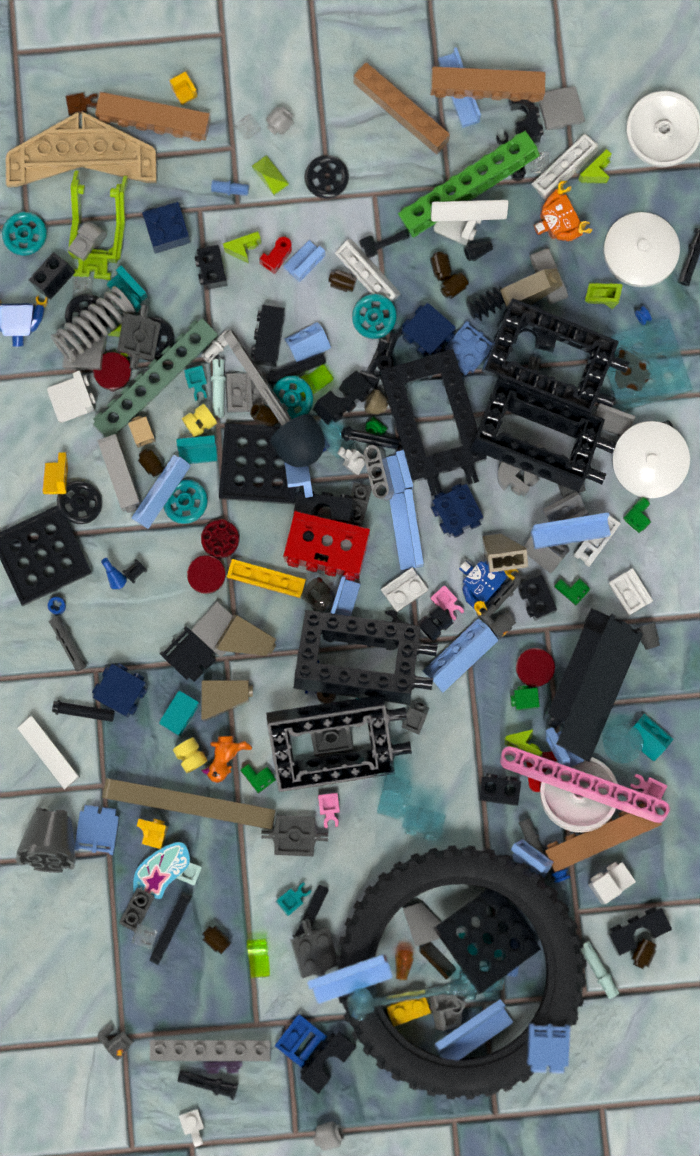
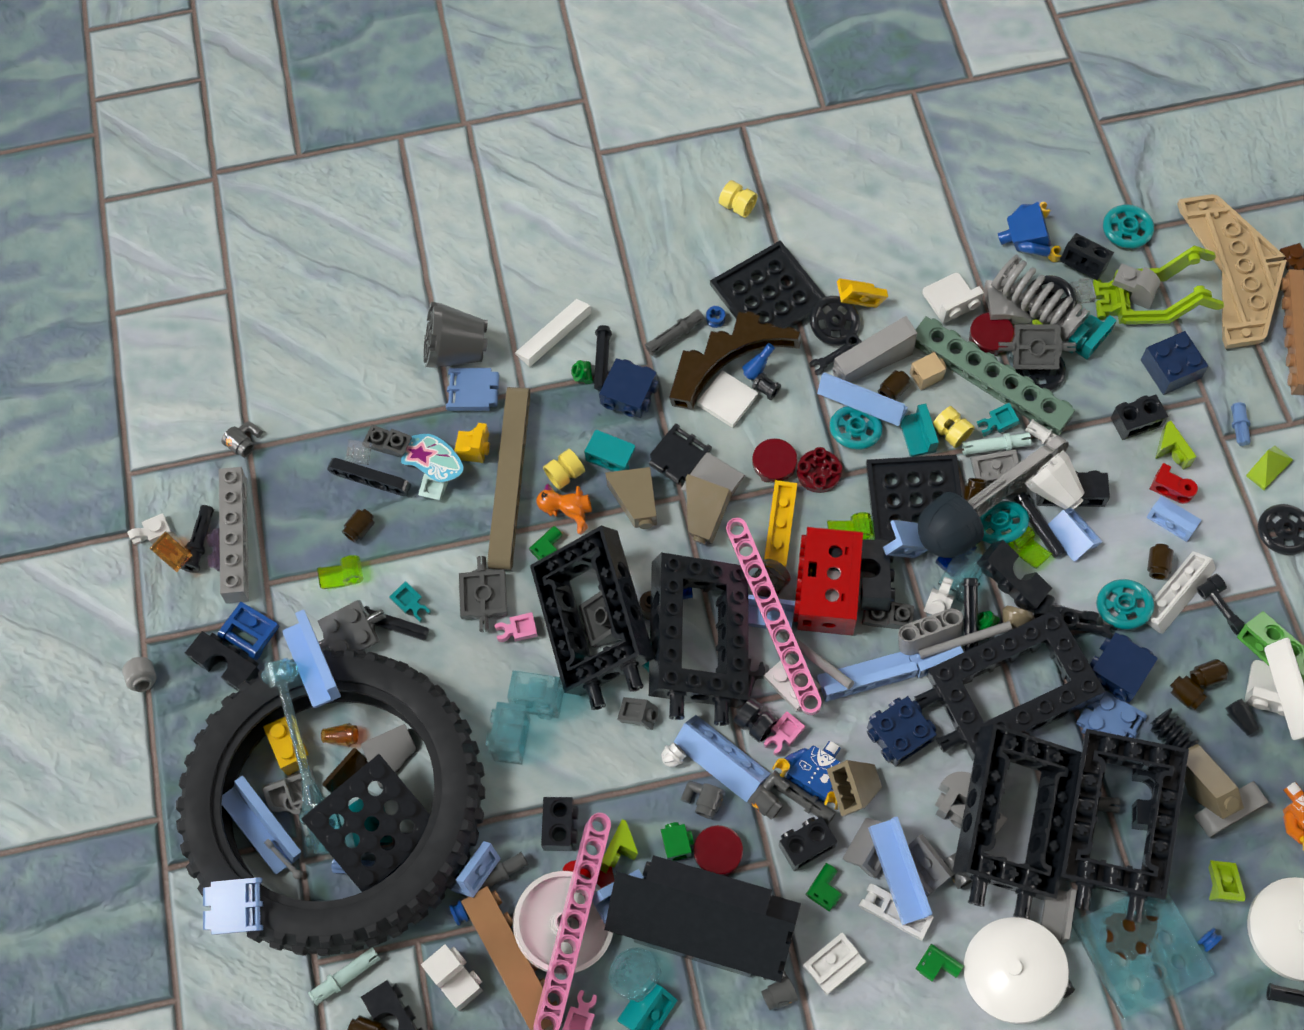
camera: 85 degrees right, 15 degrees down
none -> clear orange slope [150,531,192,572]
none -> light grey hinge [264,839,303,879]
none -> green plate [571,360,593,384]
none -> white plate [661,742,686,767]
none -> dark brown arch [669,312,801,410]
none -> dark grey piece [680,781,726,819]
none -> white tile [697,370,758,428]
none -> bright pink beam [726,518,822,715]
none -> light grey bar [779,632,854,689]
none -> black brick [809,335,862,375]
none -> clear neon green panel [827,512,874,540]
none -> light grey bar [918,621,1012,659]
none -> white cone [1025,450,1085,510]

